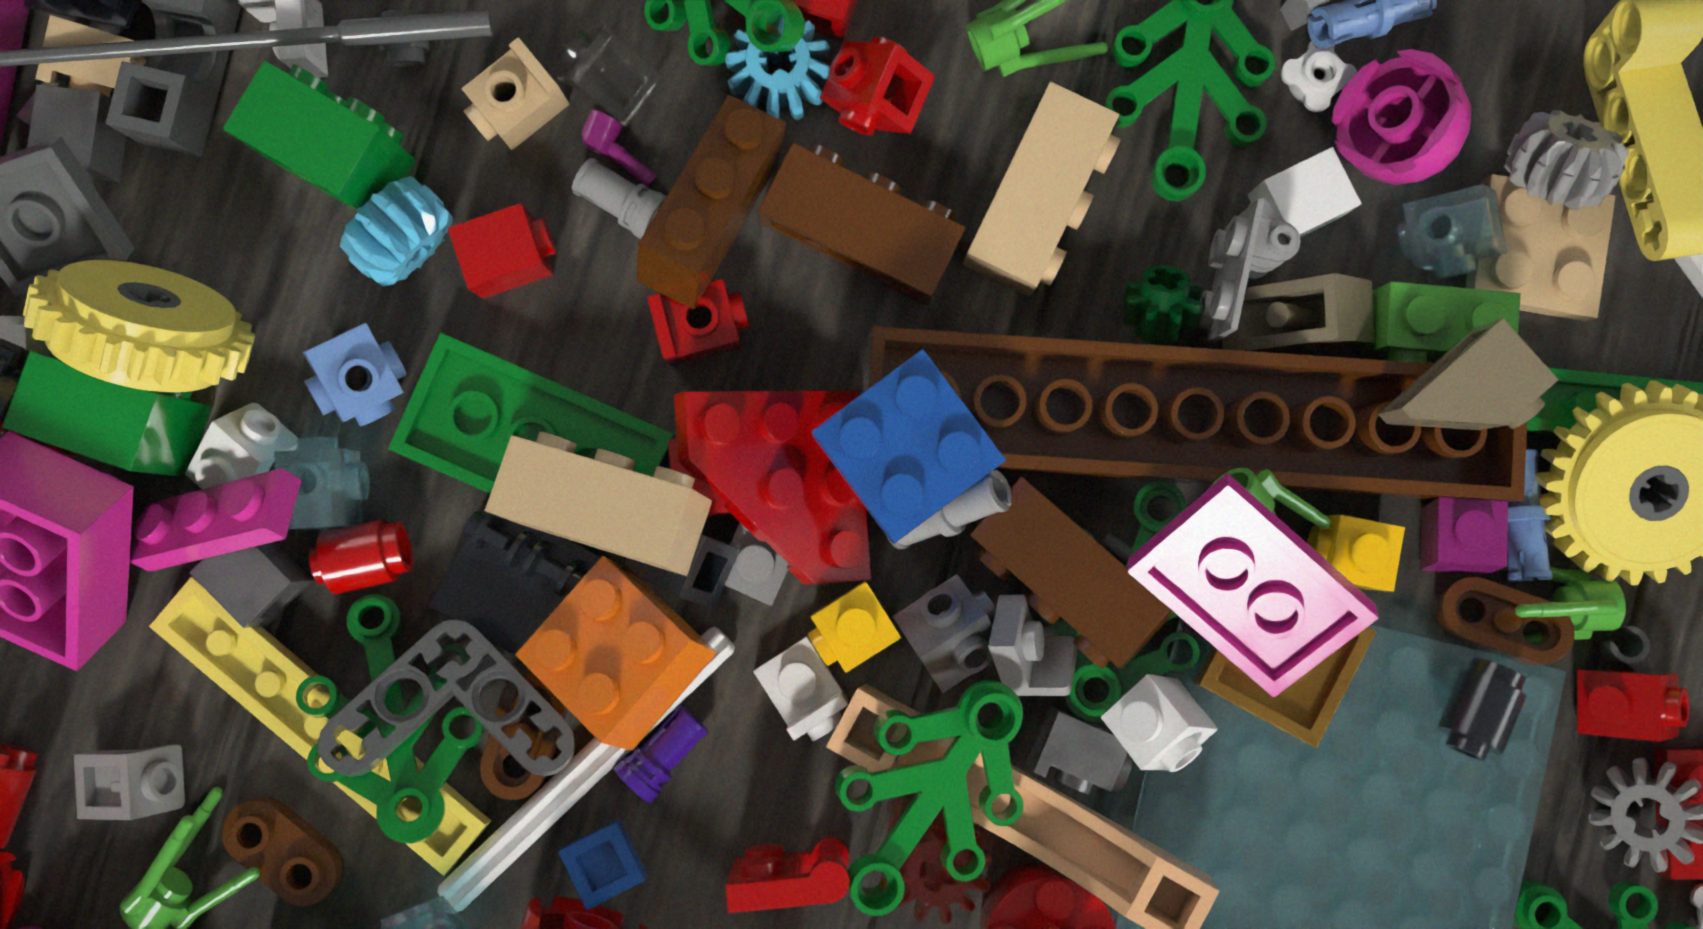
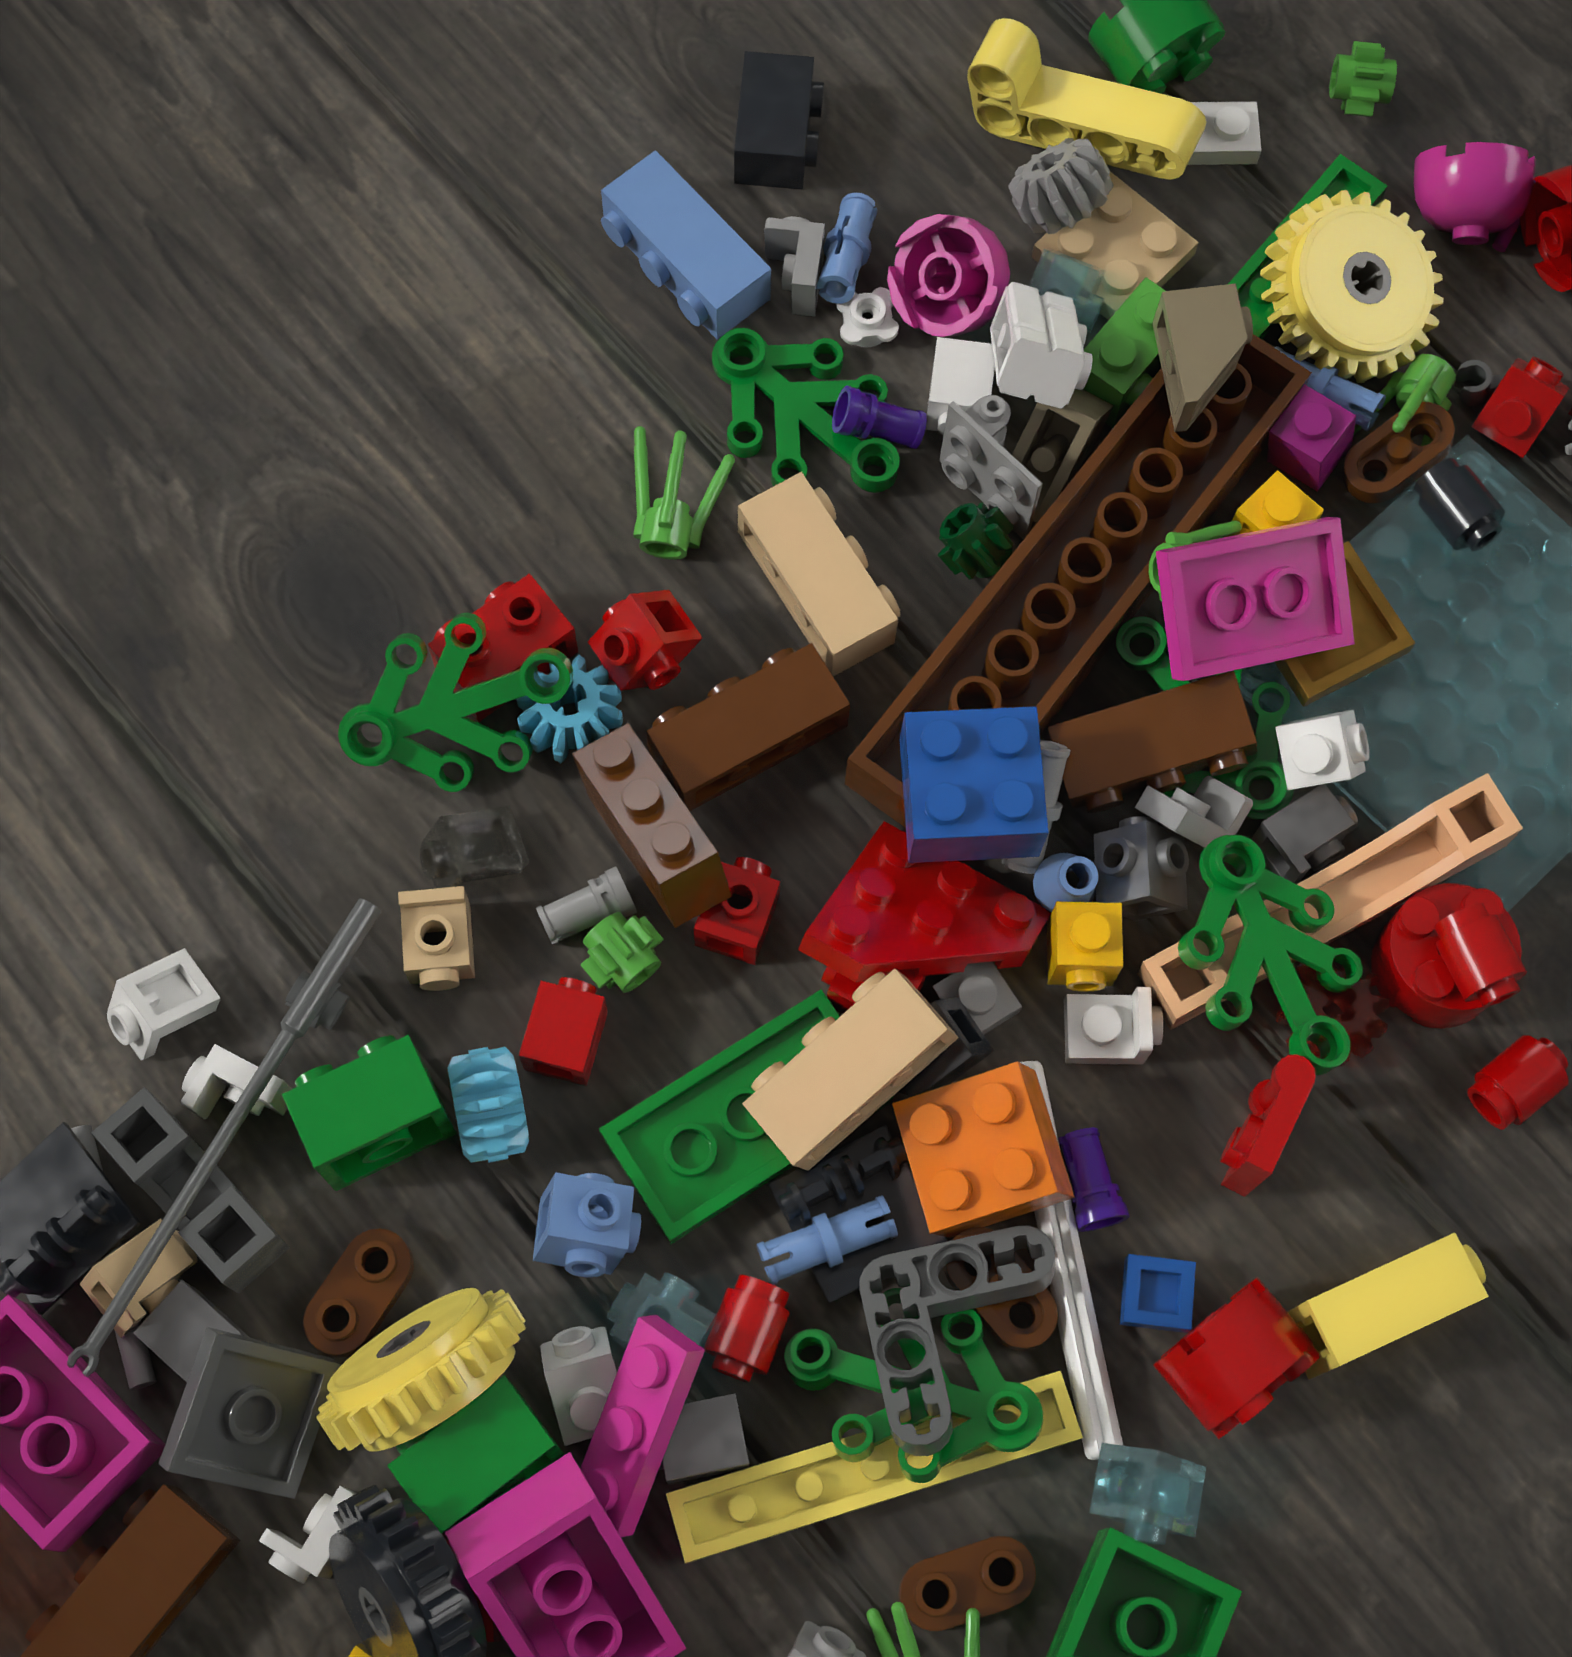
camera: 55 degrees left, 15 degrees down
magenta hand [582,110,657,188] -> none
none -> reddish brown plate [304,1229,414,1358]
none -> bright green gear [580,912,664,993]
none -> medium blue pin [756,1195,898,1285]
none -> dark purple pin [832,386,927,449]
none -> white brick [990,282,1093,409]
none -> medium blue cone [1033,853,1098,913]

